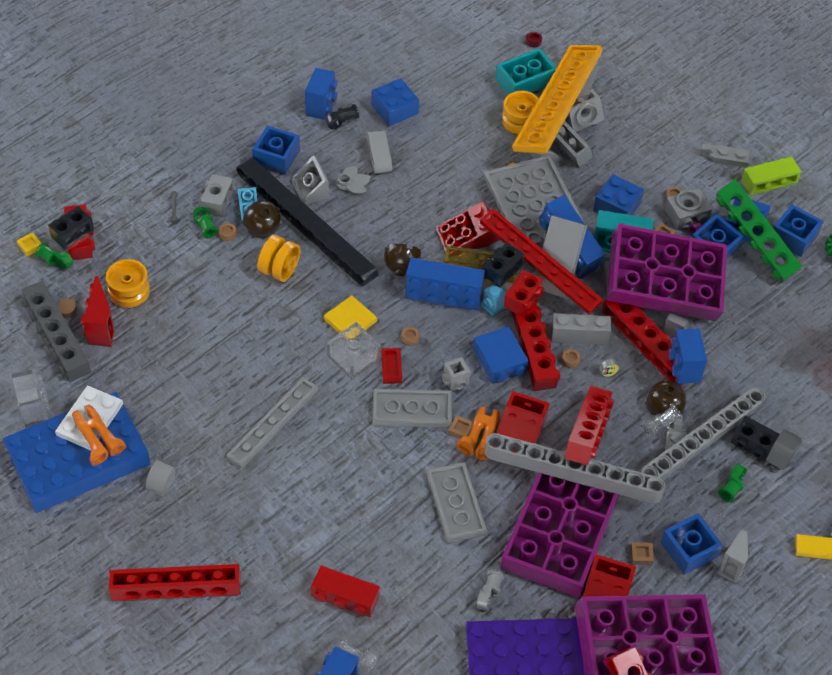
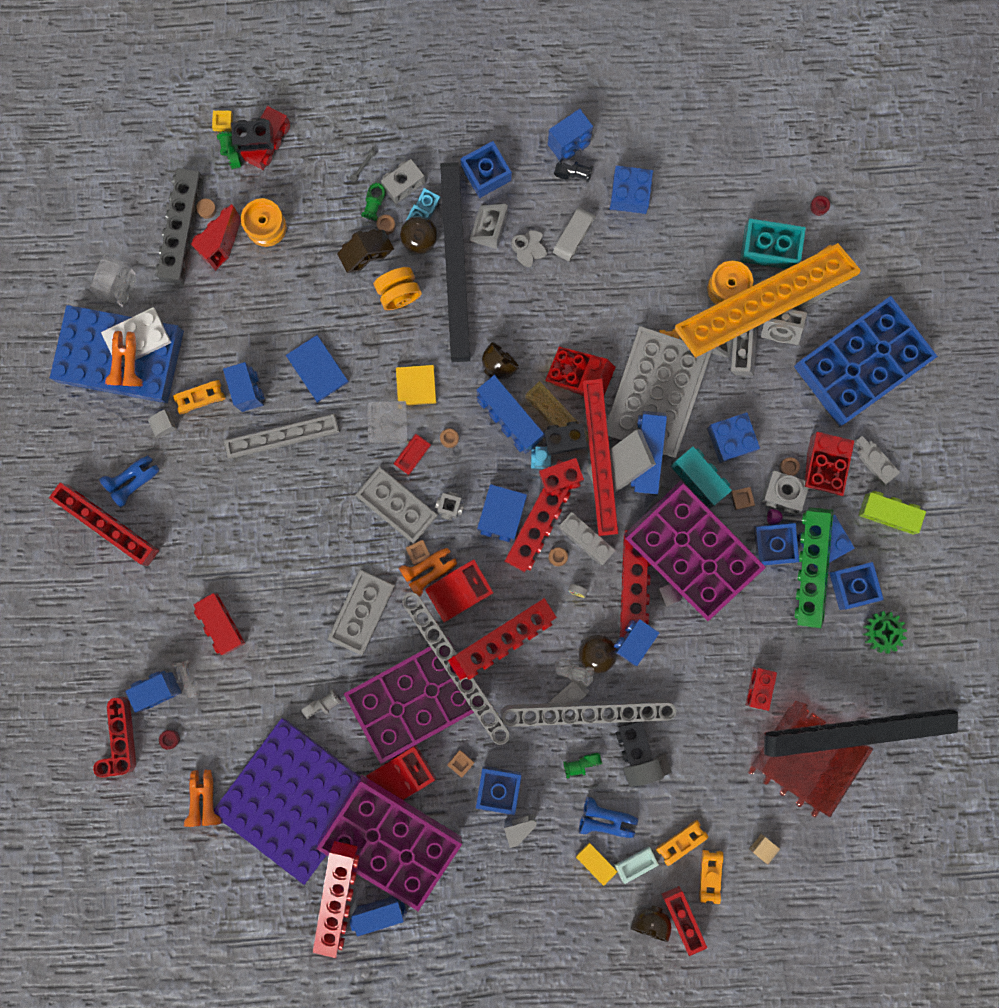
camera: 45 degrees right, 30 degrees up
none -> blue piece [99,455,159,508]
none -> light orange plate [173,380,226,414]
none -> blue brick [223,362,265,412]
none -> blue tile [286,335,348,403]
none -> dark brown brick [337,229,394,273]
none -> blue piece [579,797,638,838]
none -> red brick [745,667,777,711]
none -> blue brick [794,296,938,427]
none -> red slope [805,432,854,496]

